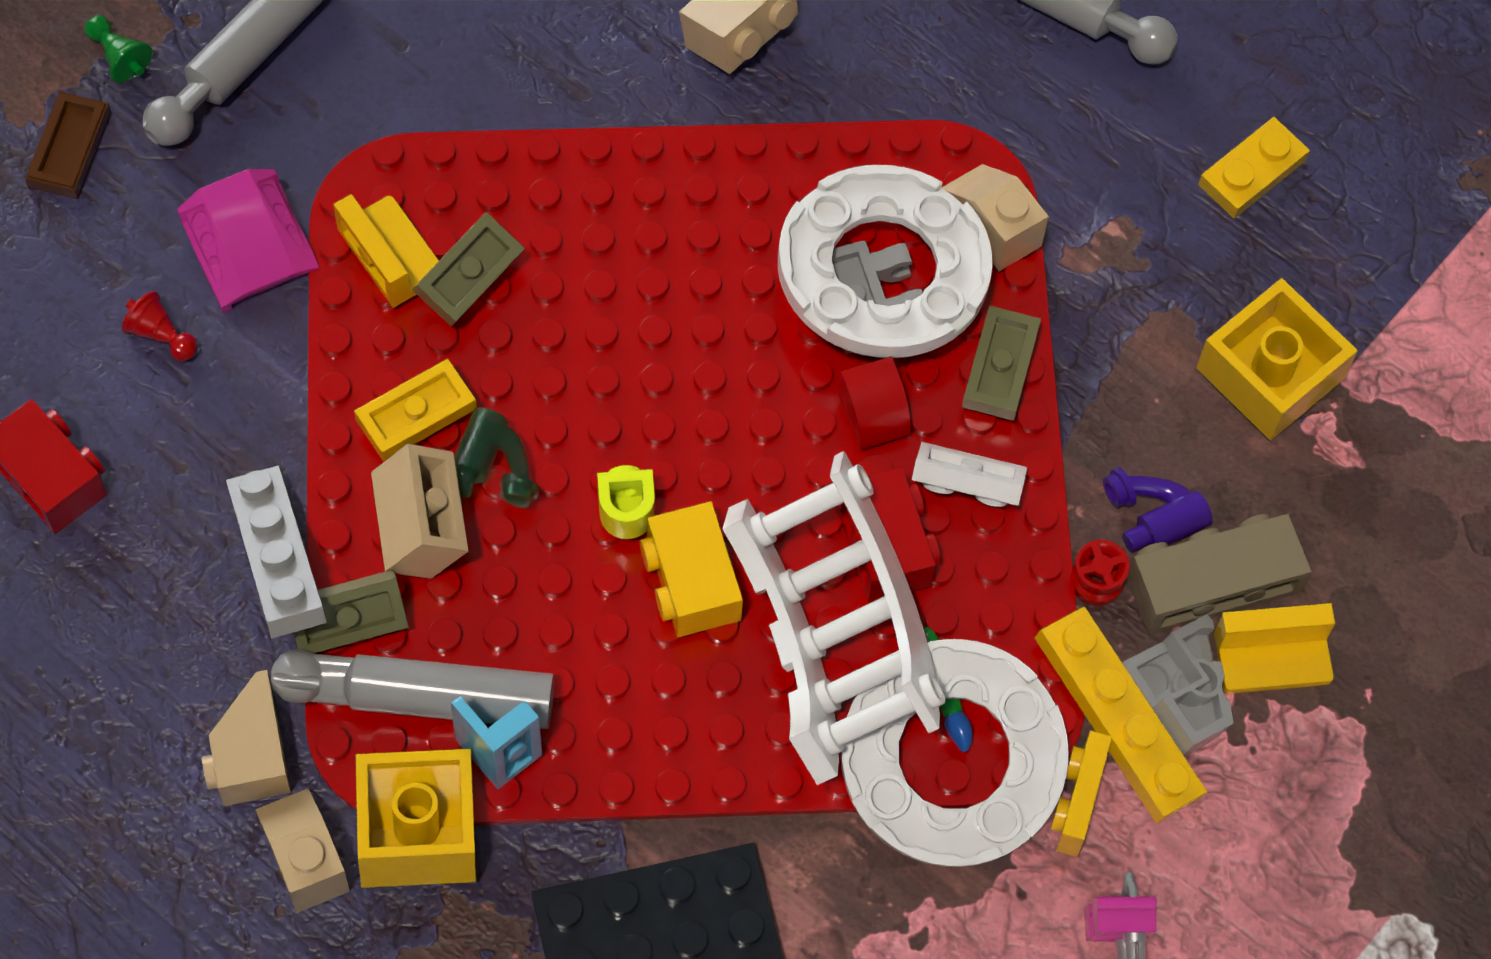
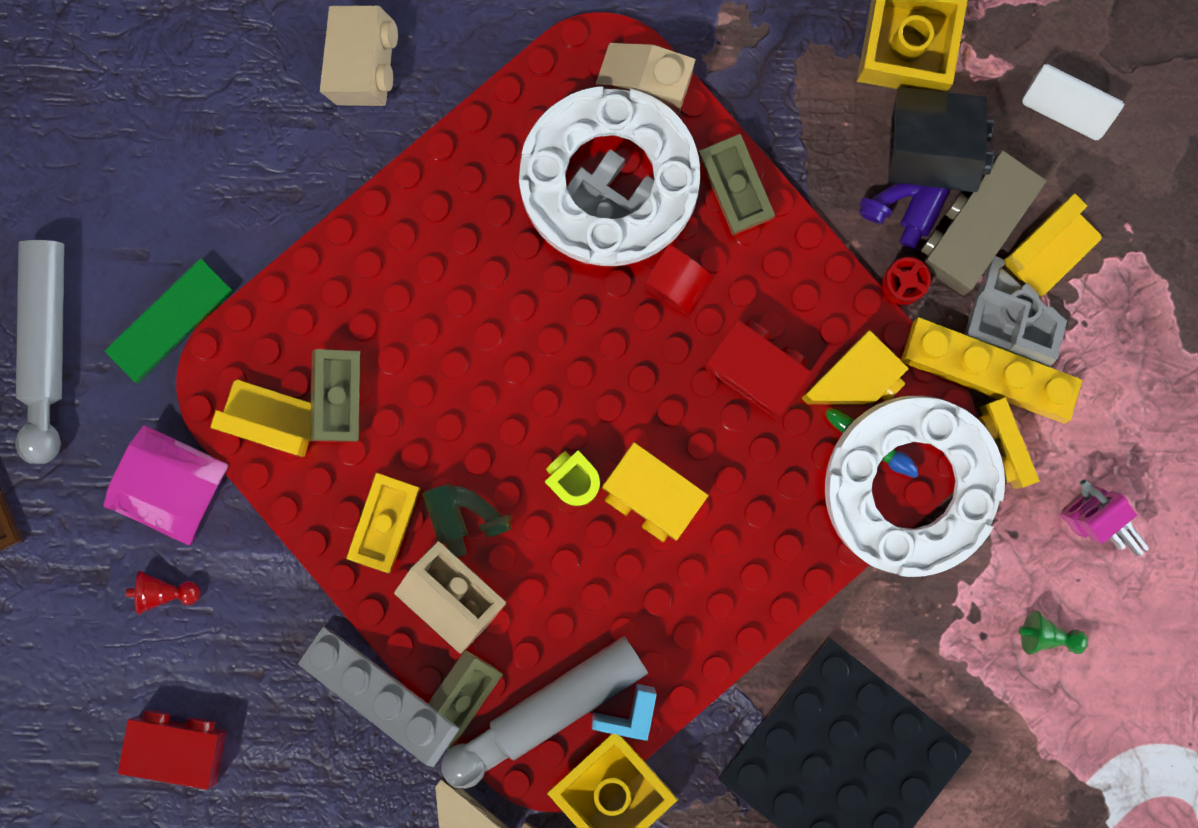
camera: 35 degrees left, 20 degrees up
white fence [723,451,945,785] -> none
white plate [912,442,1027,507] -> none
none -> green tile [105,258,234,384]
none -> yellow slope [802,330,909,404]
none -> black brick [888,87,994,192]
none -> white slope [1022,64,1124,140]

